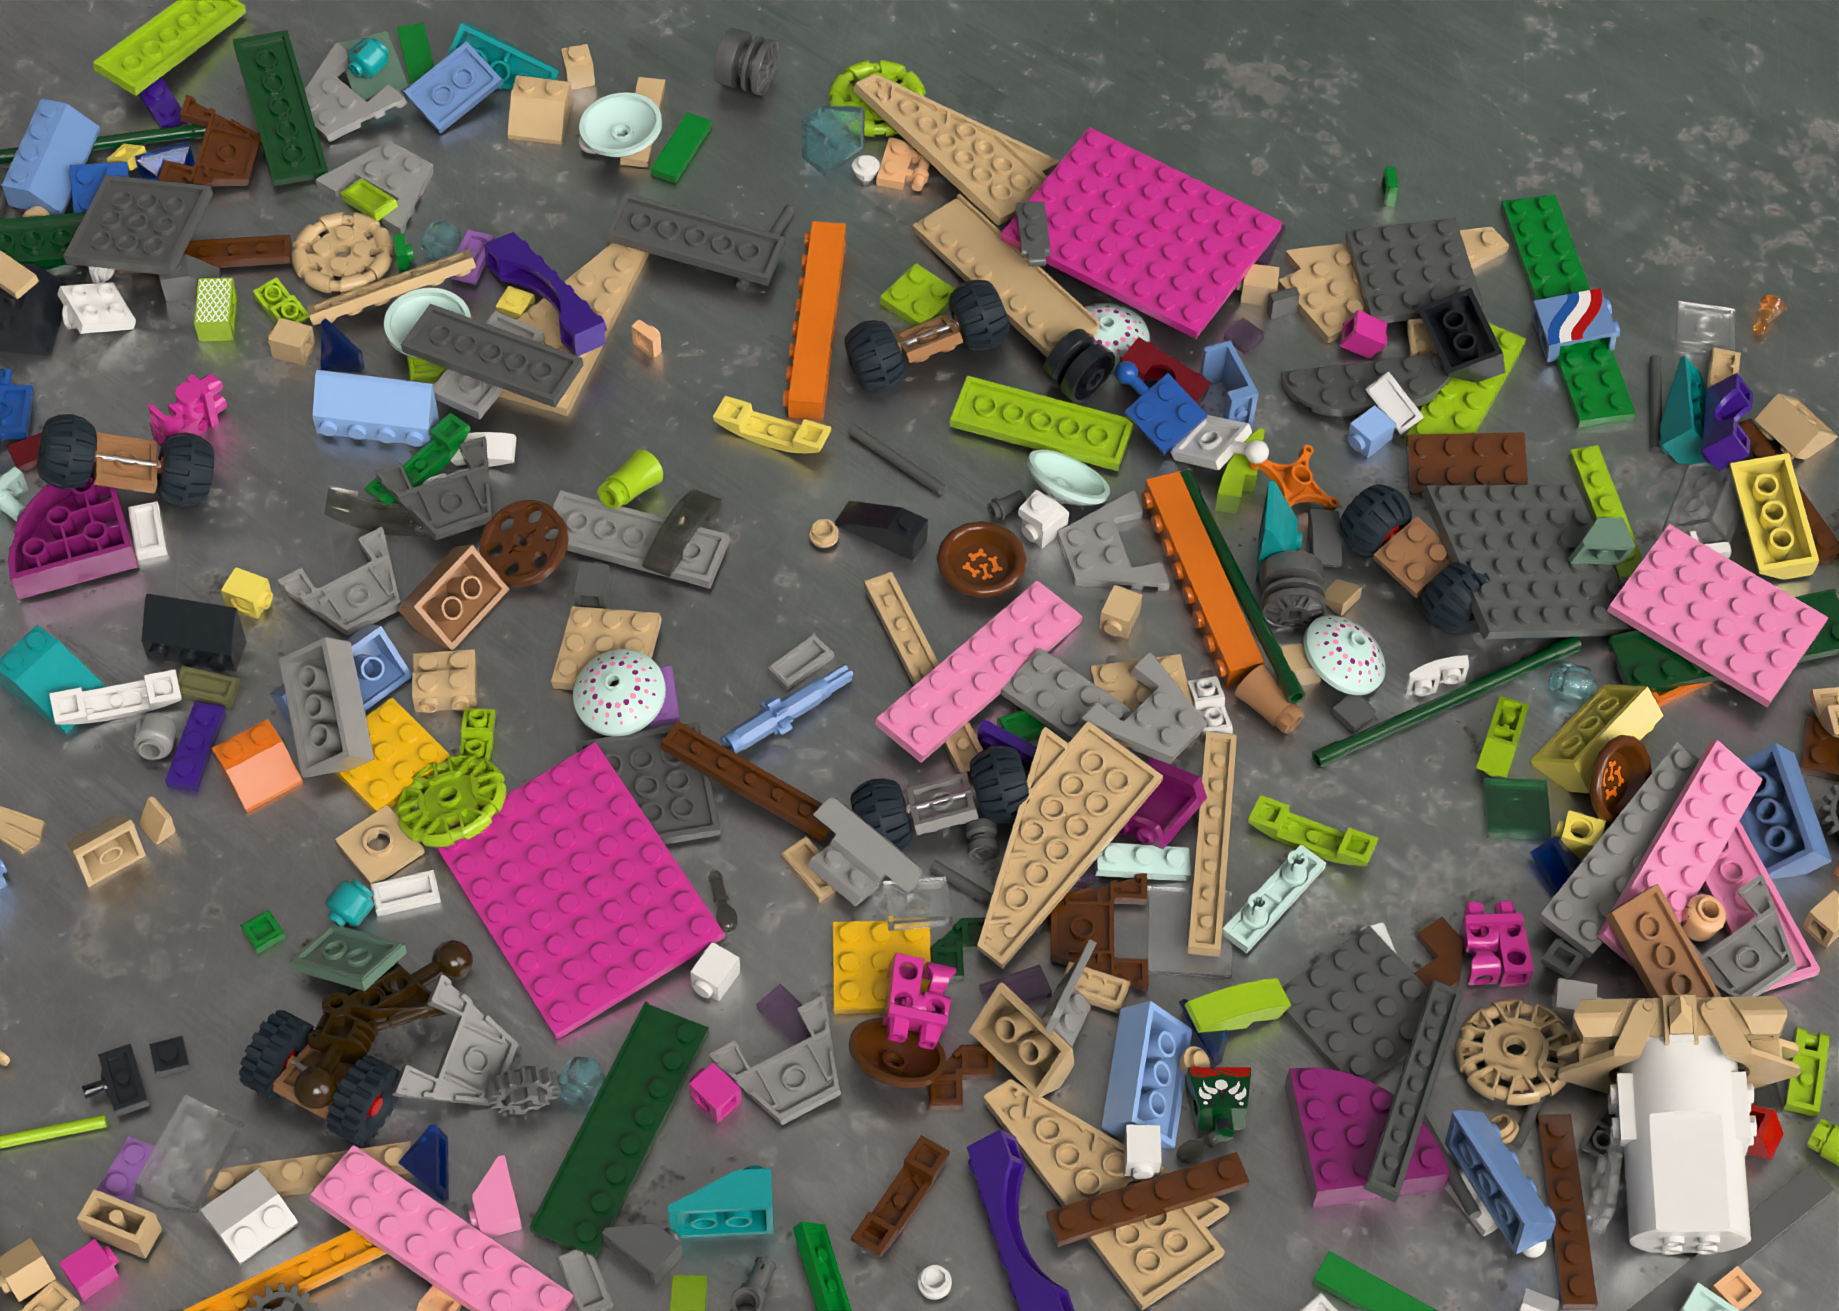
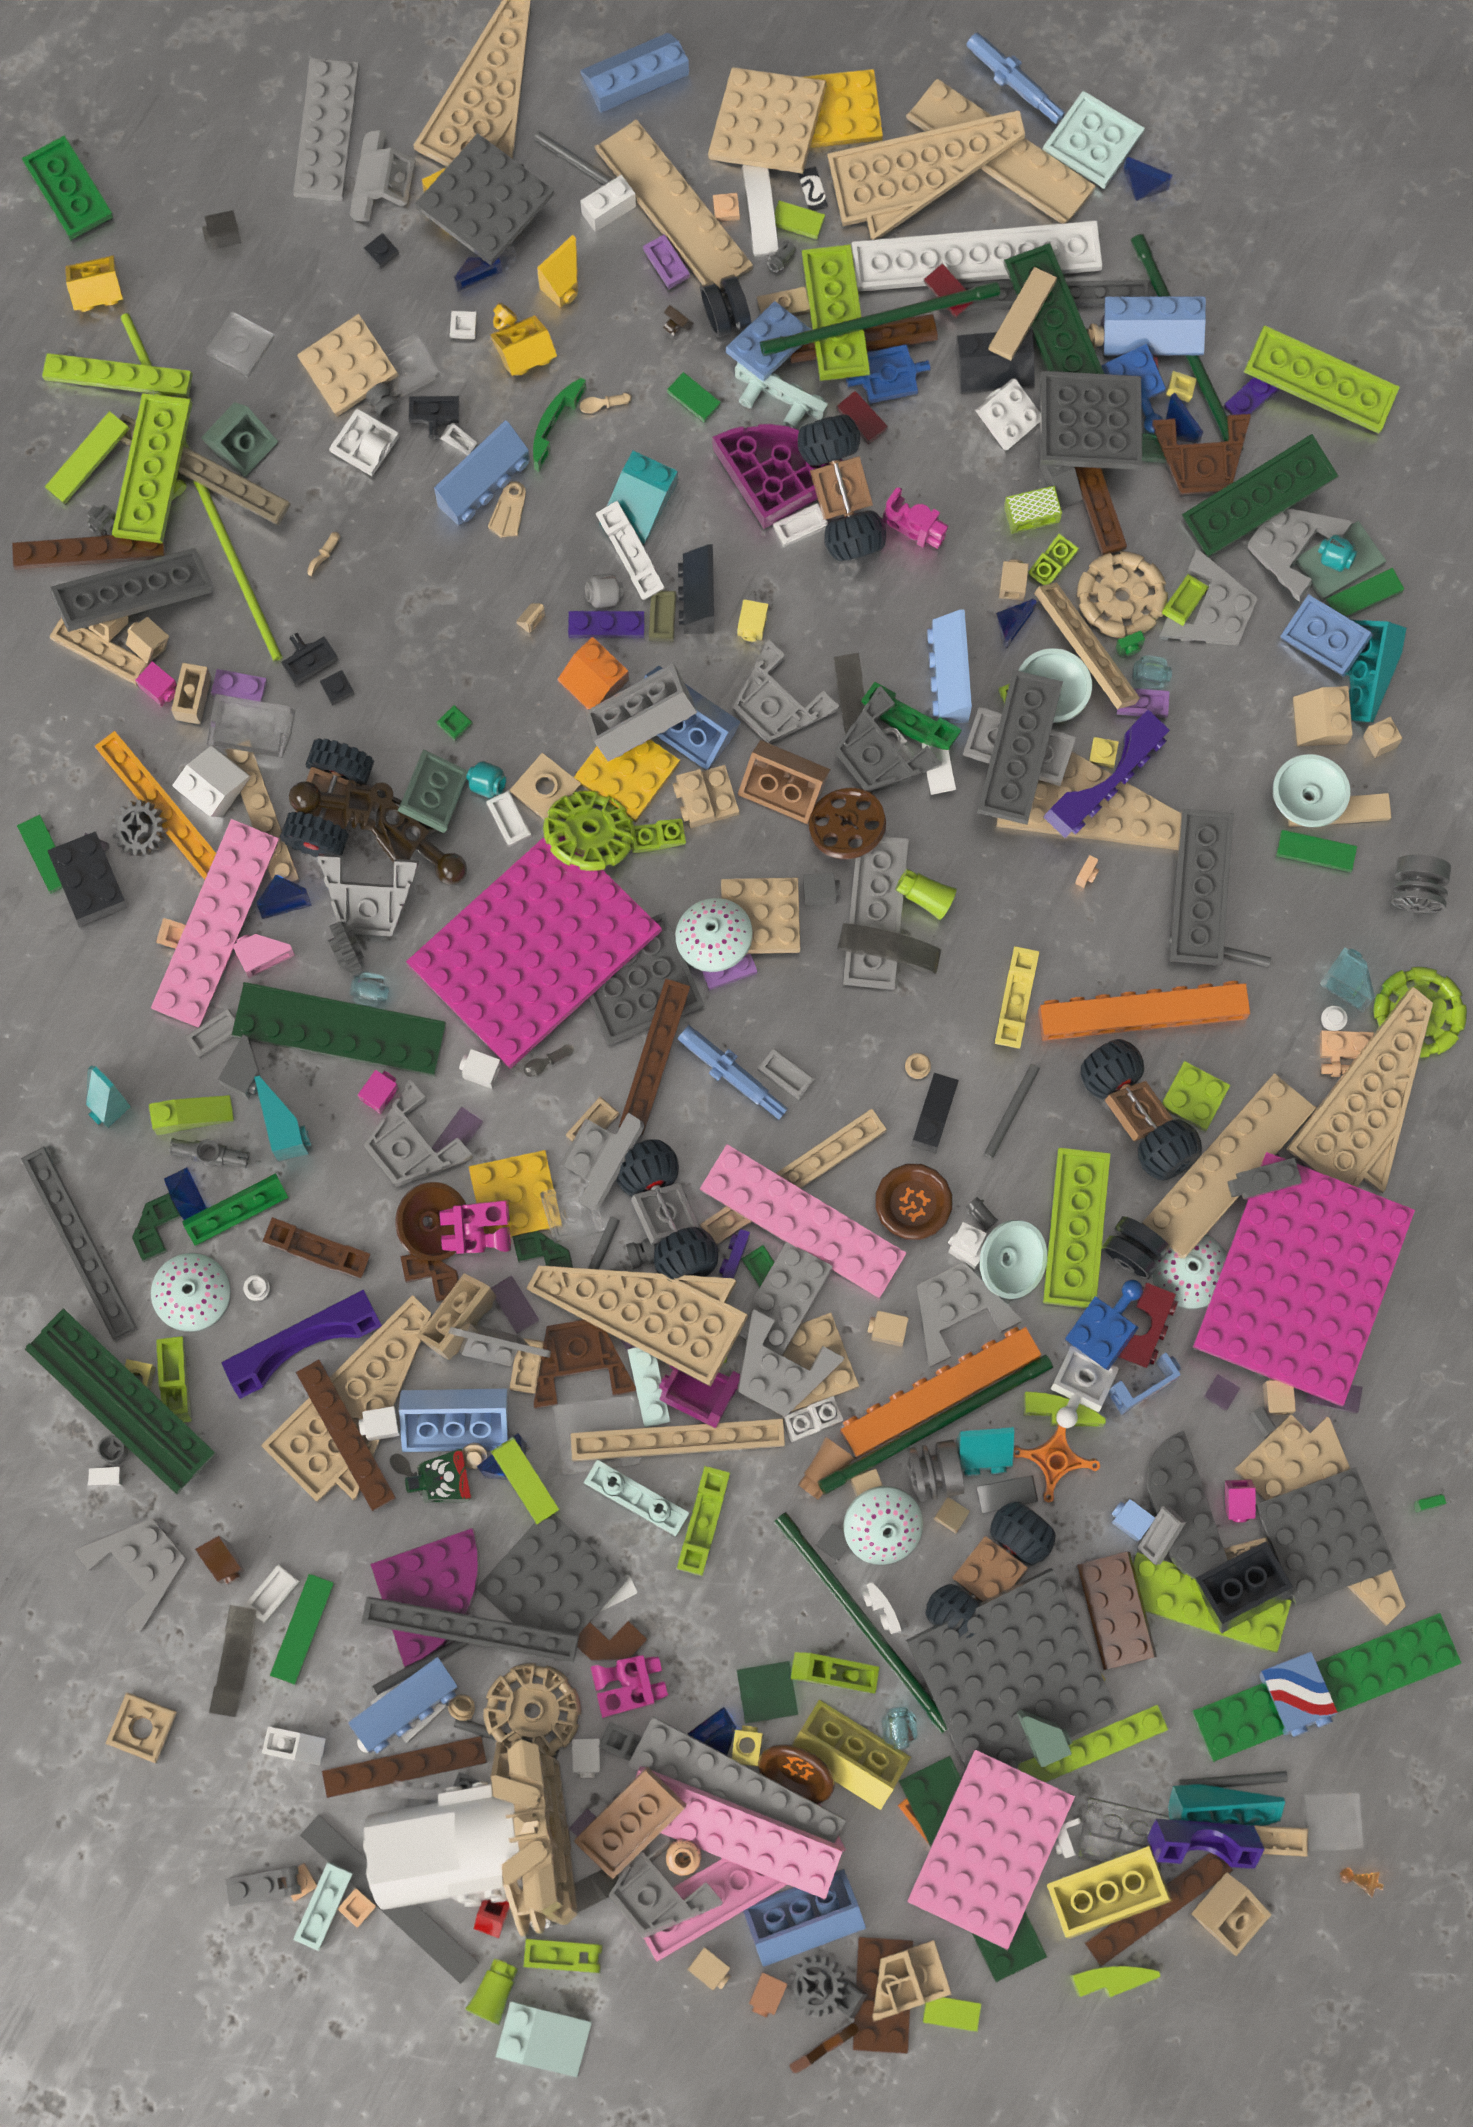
camera: 80 degrees right, 20 degrees up
tan slope [65,813,146,887] -> none

